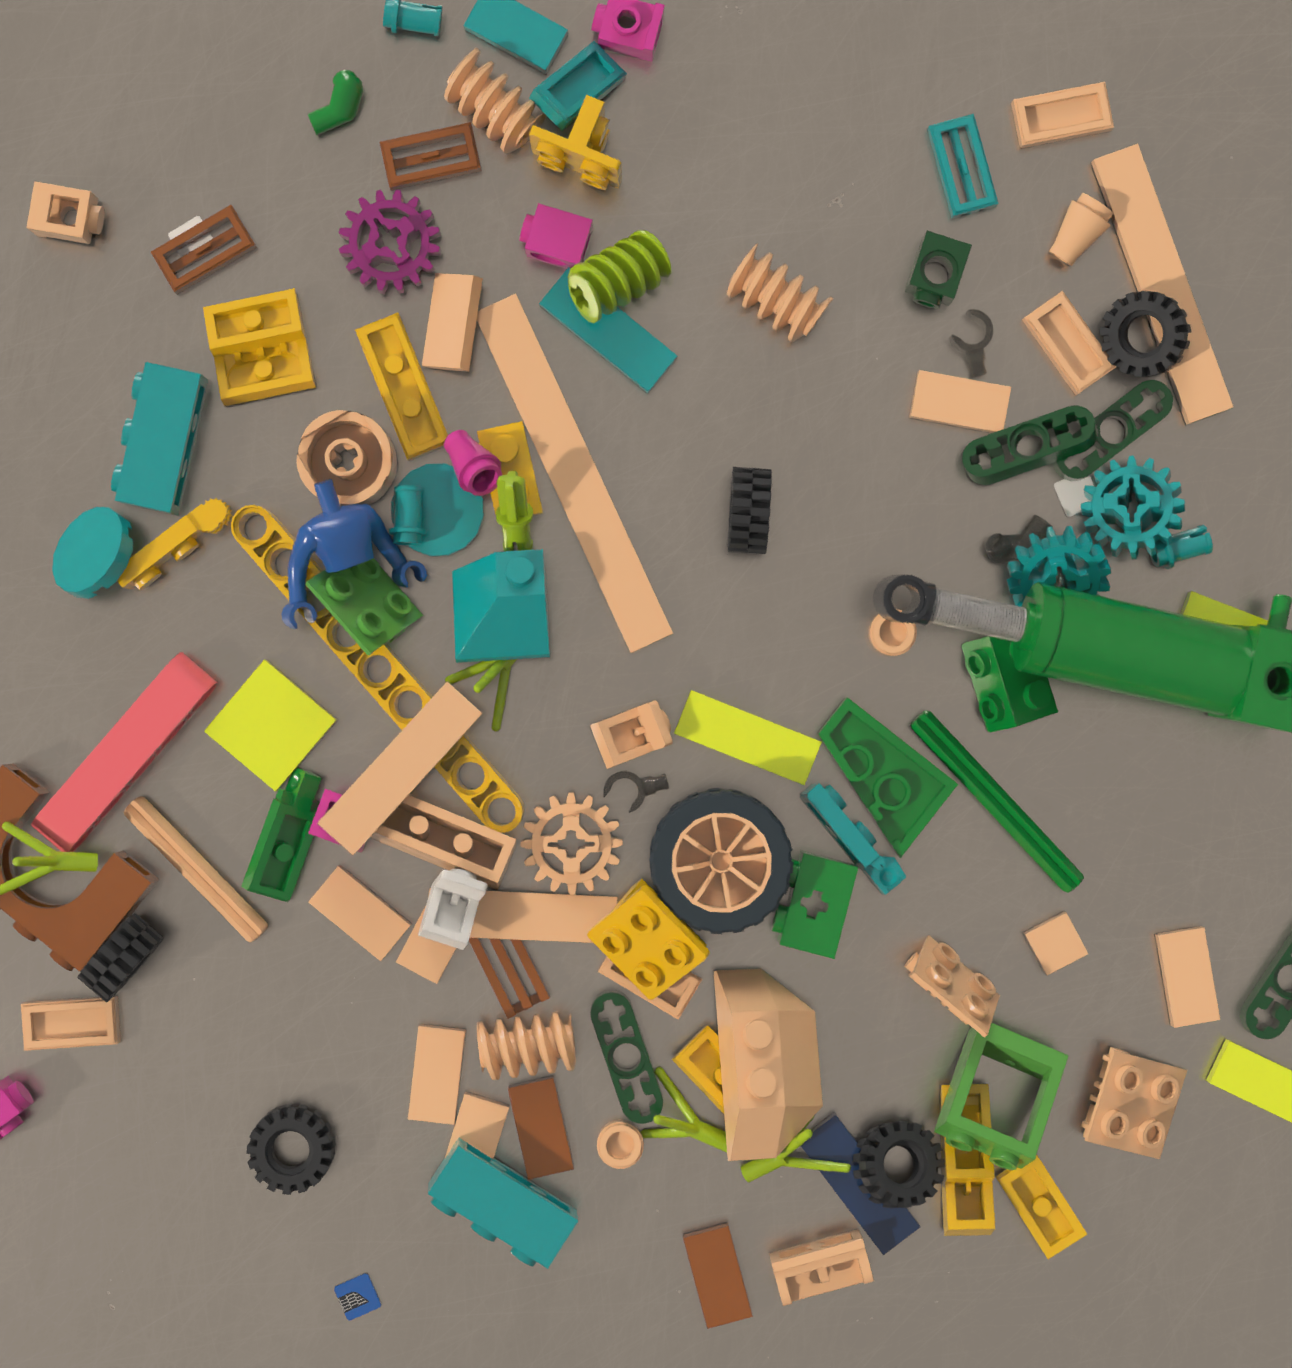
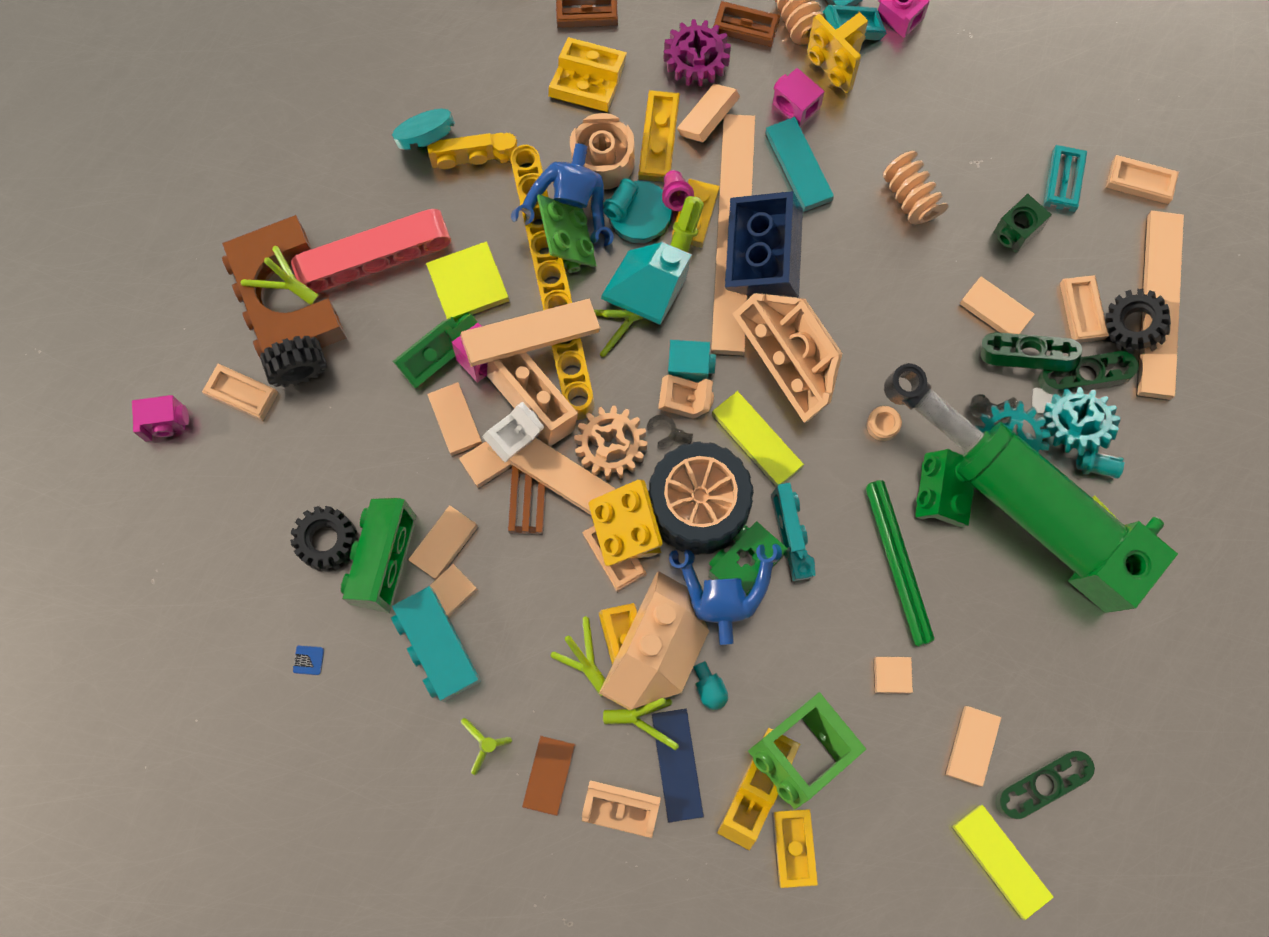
camera: 30 degrees right, 15 degrees down
teal brick [111,362,209,516] -> none
light nougat axle [124,796,268,942] -> none
light nougat piece [477,1012,576,1081] -> none
dark orange tile [508,1076,574,1180] -> none
lime piece [568,230,672,323] -> none
dark green beam [590,990,663,1124] -> none
light nougat tile [597,1119,644,1169] -> none
black tyre [728,467,772,554] -> none
green wing [817,697,958,858] -> none
black tyre [852,1121,945,1208] -> none
light nougat hinge [904,935,1000,1038] -> none
clear smoke piece [949,309,993,377] -> none
light nougat cone [1049,193,1113,266] -> none
light nougat hinge [1081,1047,1187,1159] -> none
none -> green slope [341,498,417,614]
none -> lime plant [461,718,512,775]
none -> teal brick [668,340,716,383]
none -> blue piece [669,544,782,645]
none -> teal cylinder [693,661,728,710]
none -> dark blue slope [725,191,803,298]
none -> light nougat wedge [733,293,843,423]

